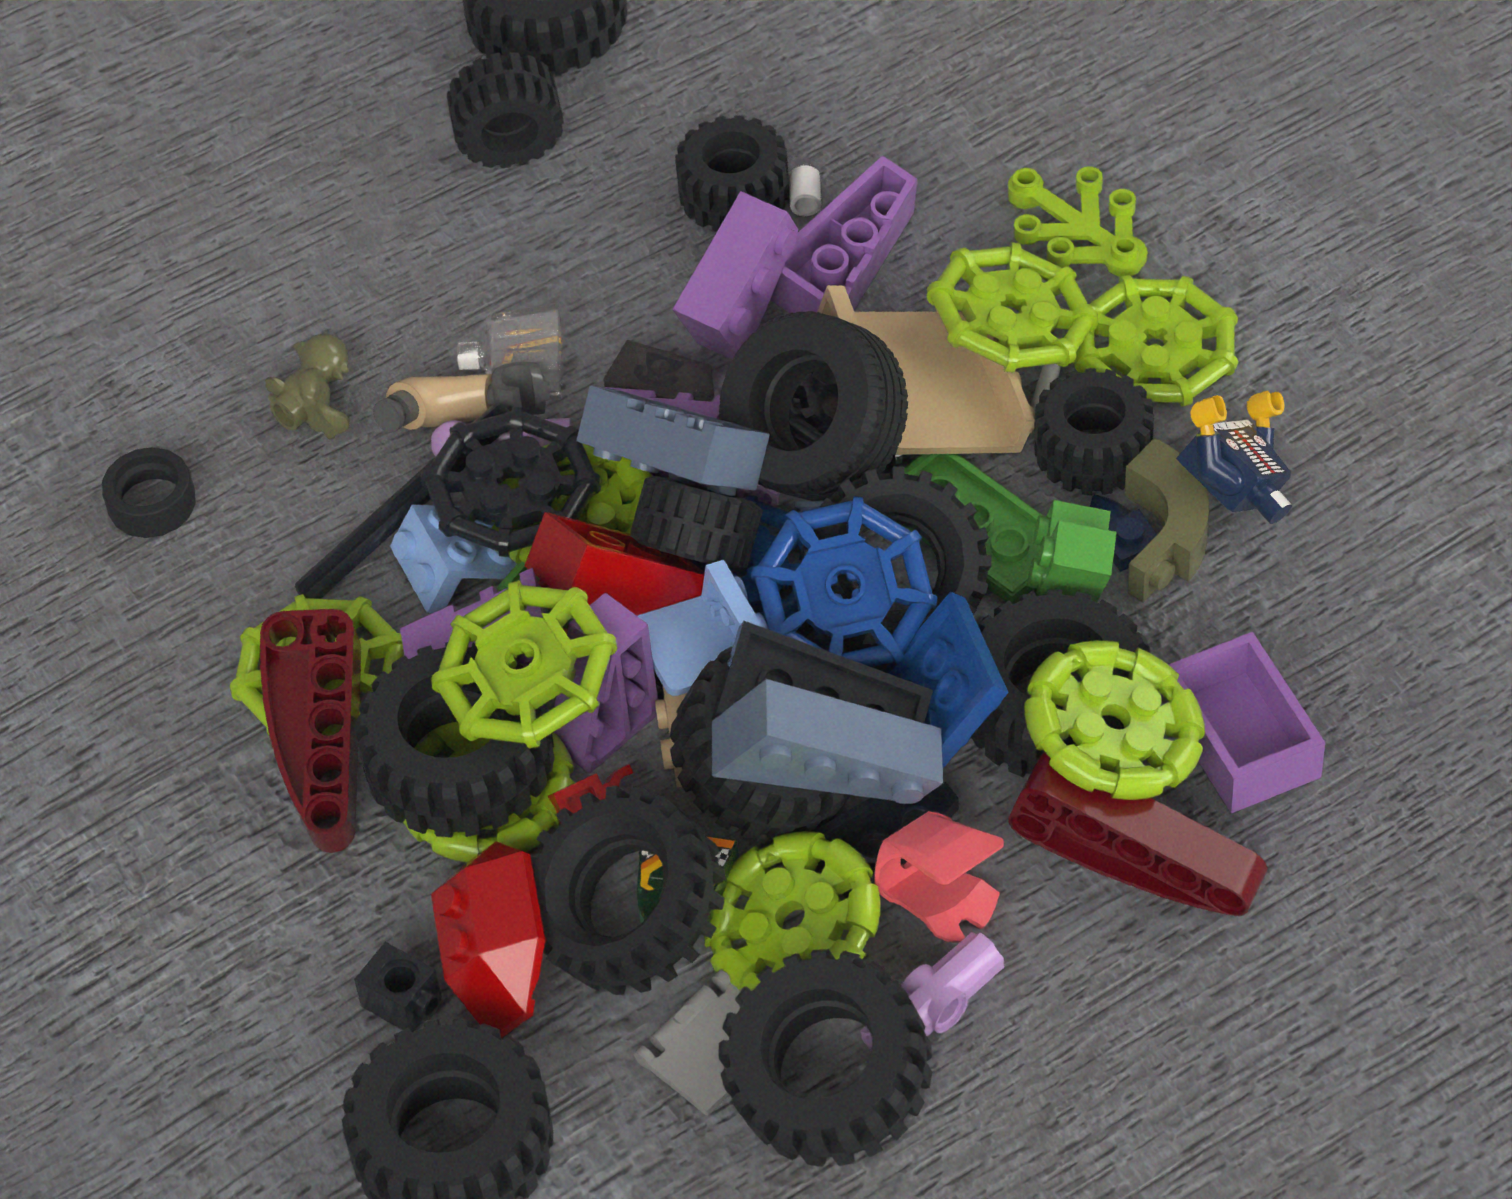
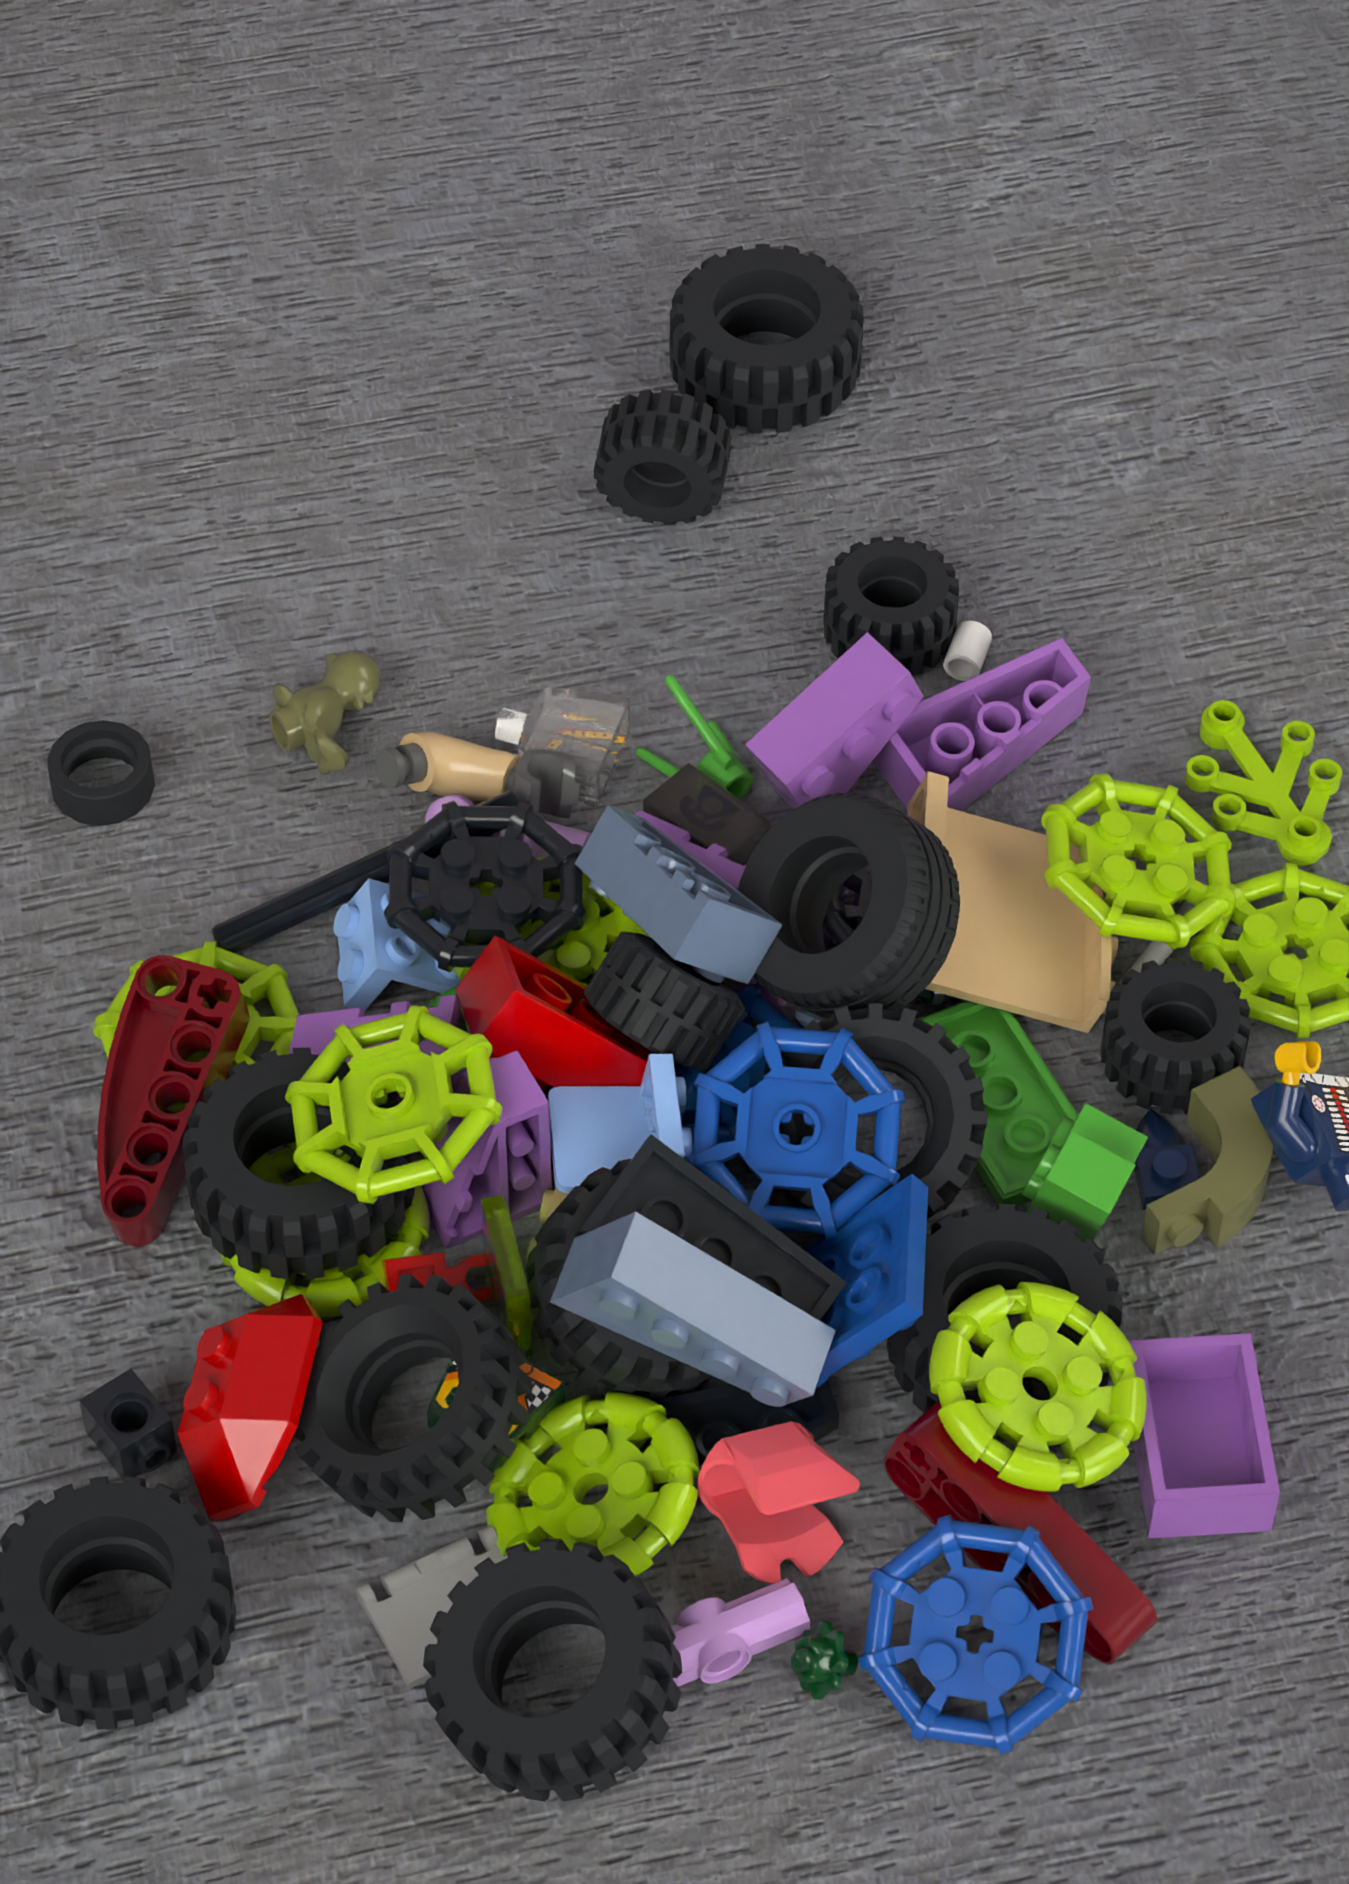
camera: 15 degrees right, 0 degrees up
none -> clear neon green tile [481,1195,532,1360]
none -> bright green plant [636,675,754,806]
none -> dark green plant [791,1620,858,1700]
none -> blue plate [858,1515,1094,1754]

